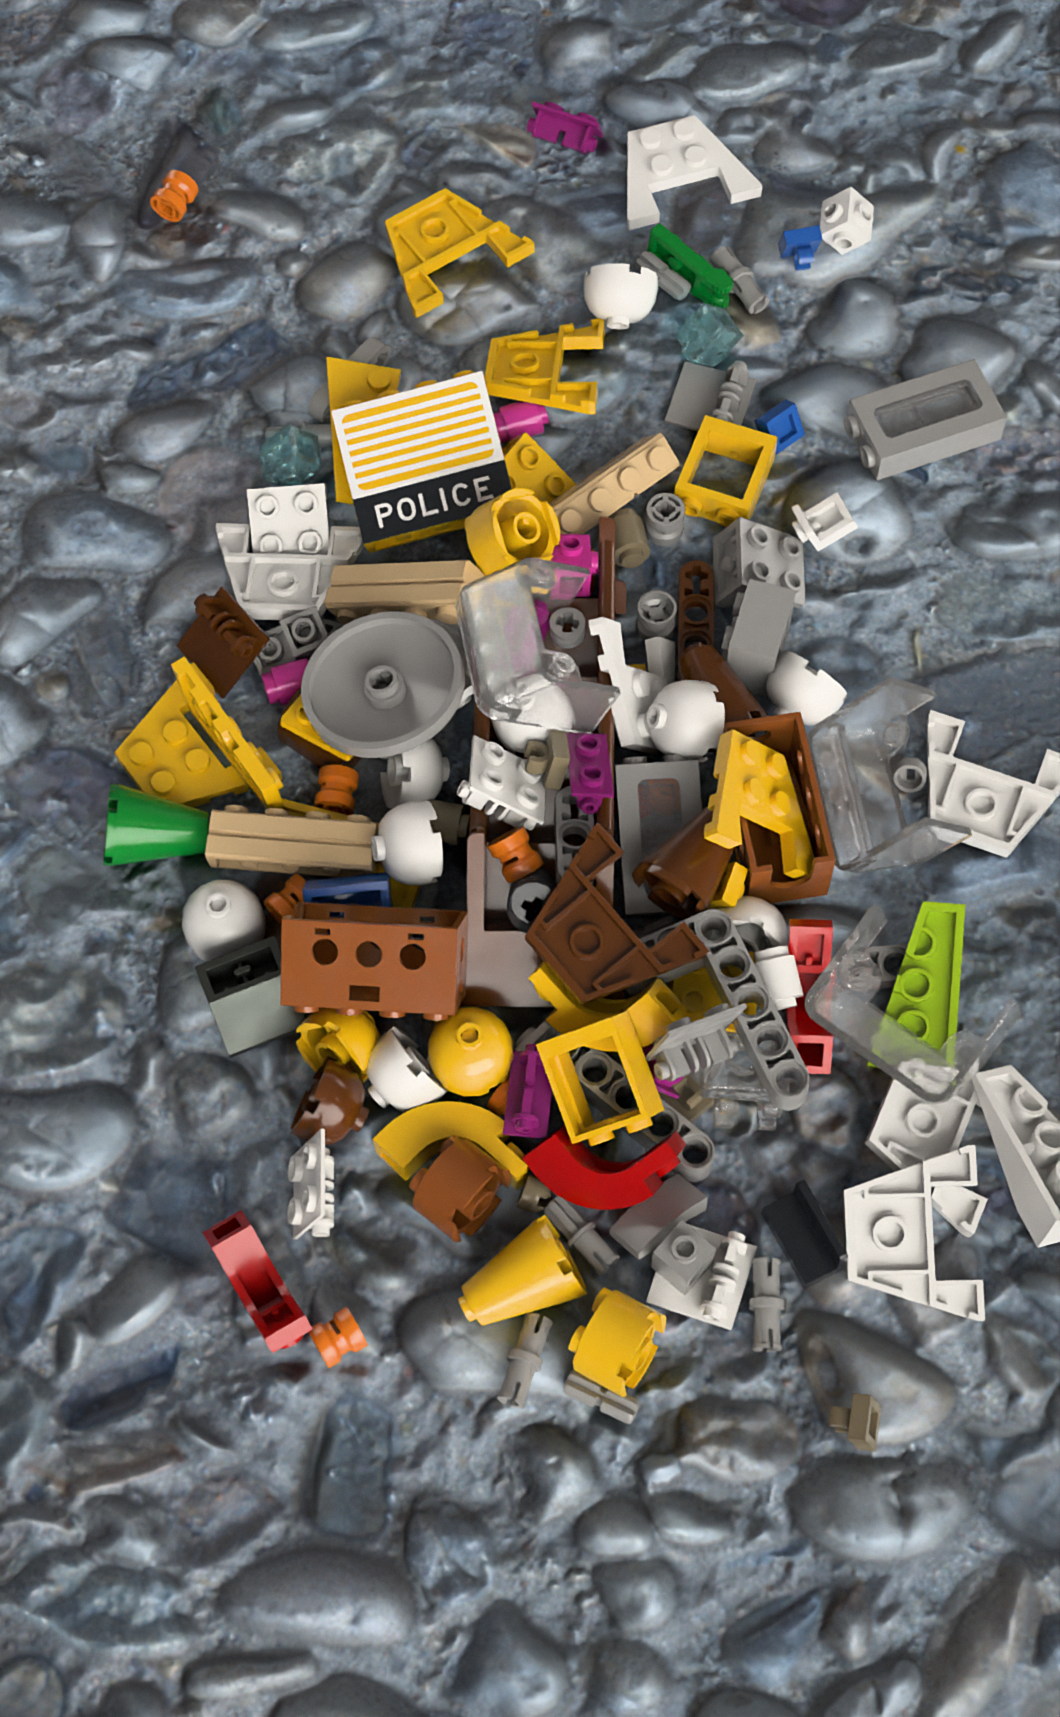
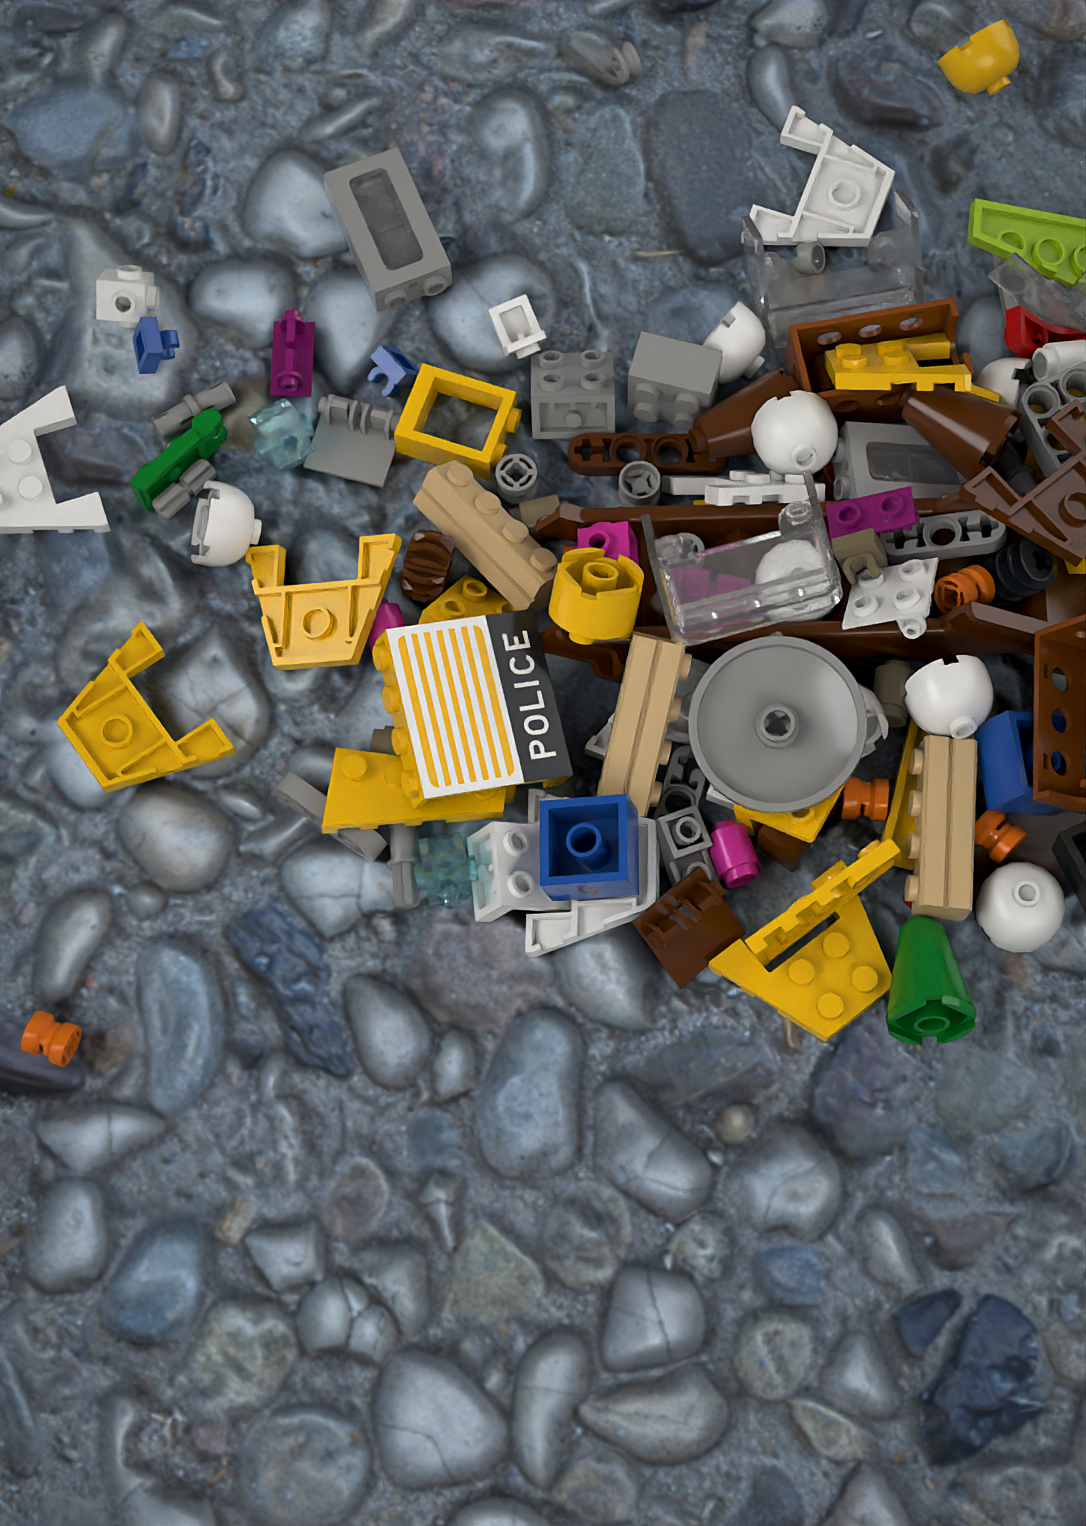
camera: 90 degrees left, 5 degrees up
none -> magenta hinge [270,310,315,397]
none -> reddish brown gear [400,529,455,603]
none -> blue brick [540,794,639,901]

